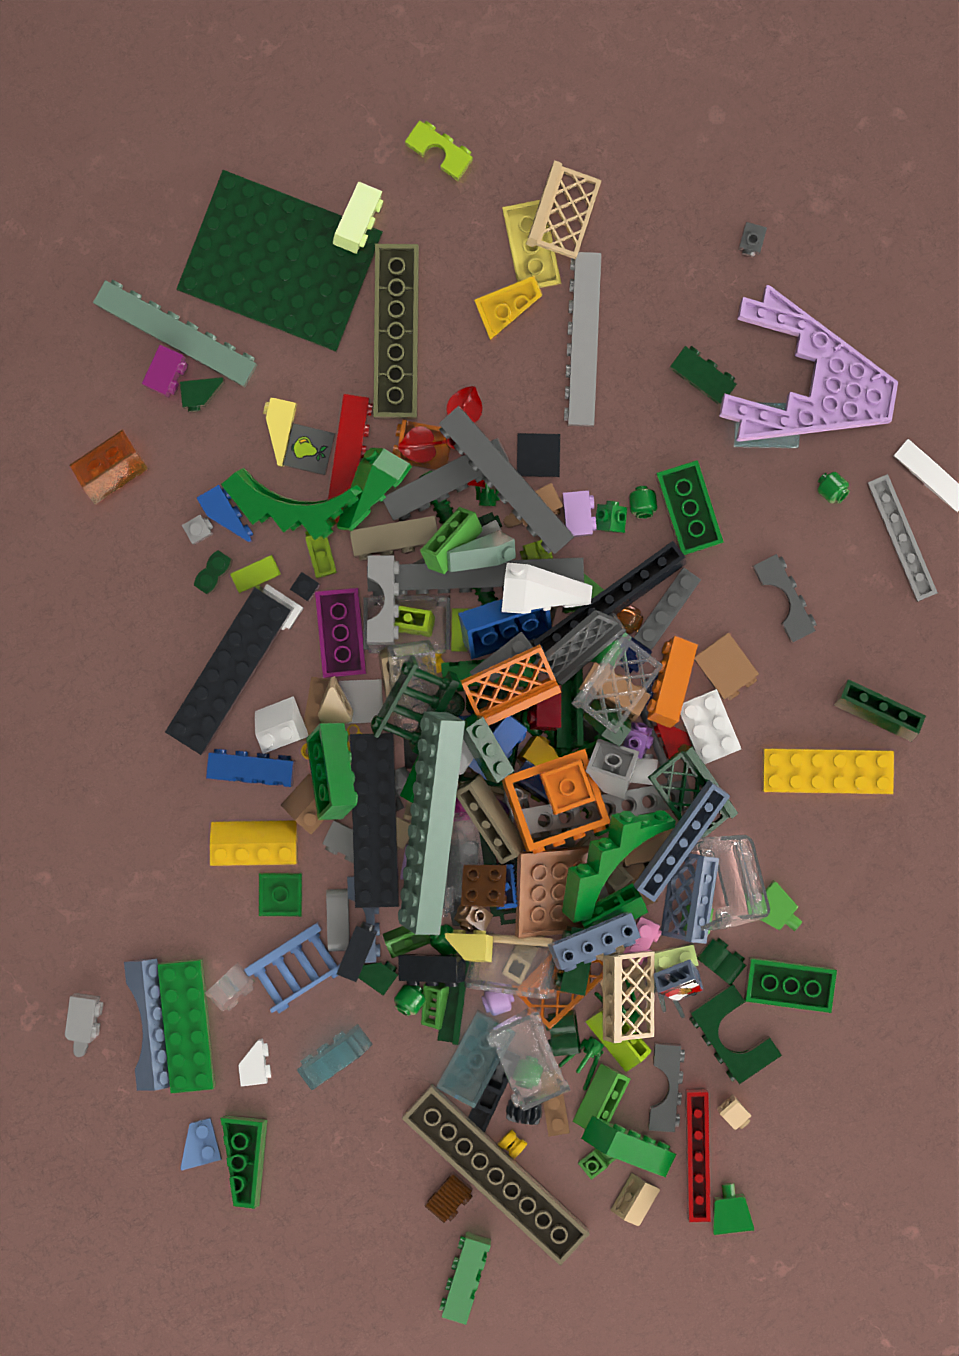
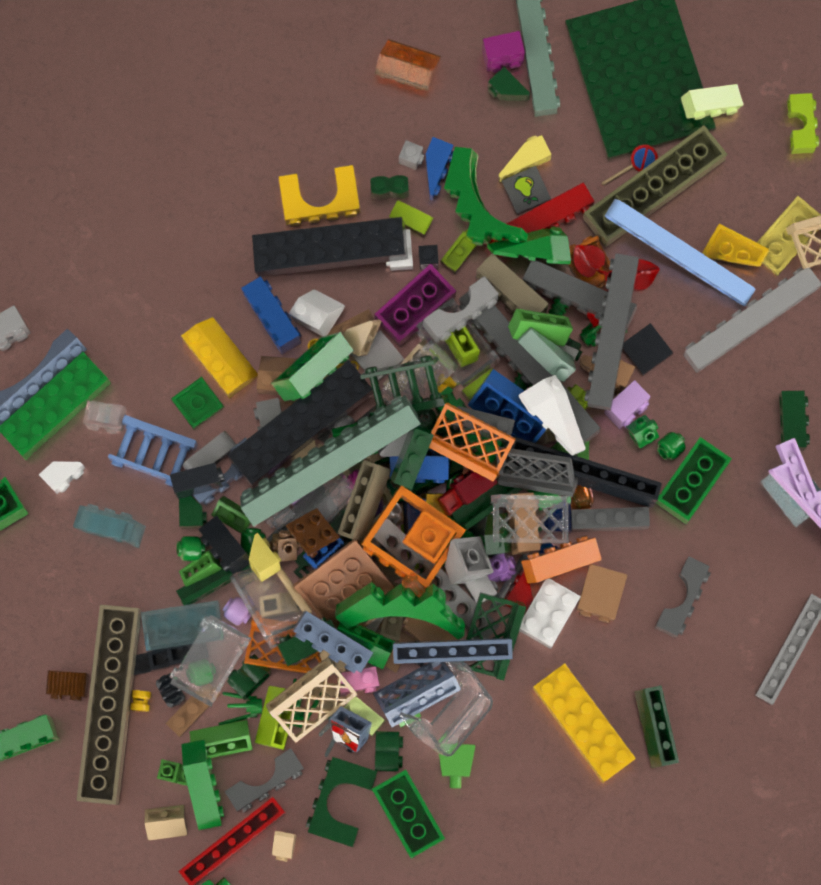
camera: 55 degrees right, 10 degrees down
green head [818,472,850,504] -> none
none -> yellow arch [279,165,360,226]
none -> clear orange piece [402,572,426,597]
none -> red tile [437,488,463,516]
none -> piece [602,145,658,185]
none -> light blue beam [605,199,756,306]

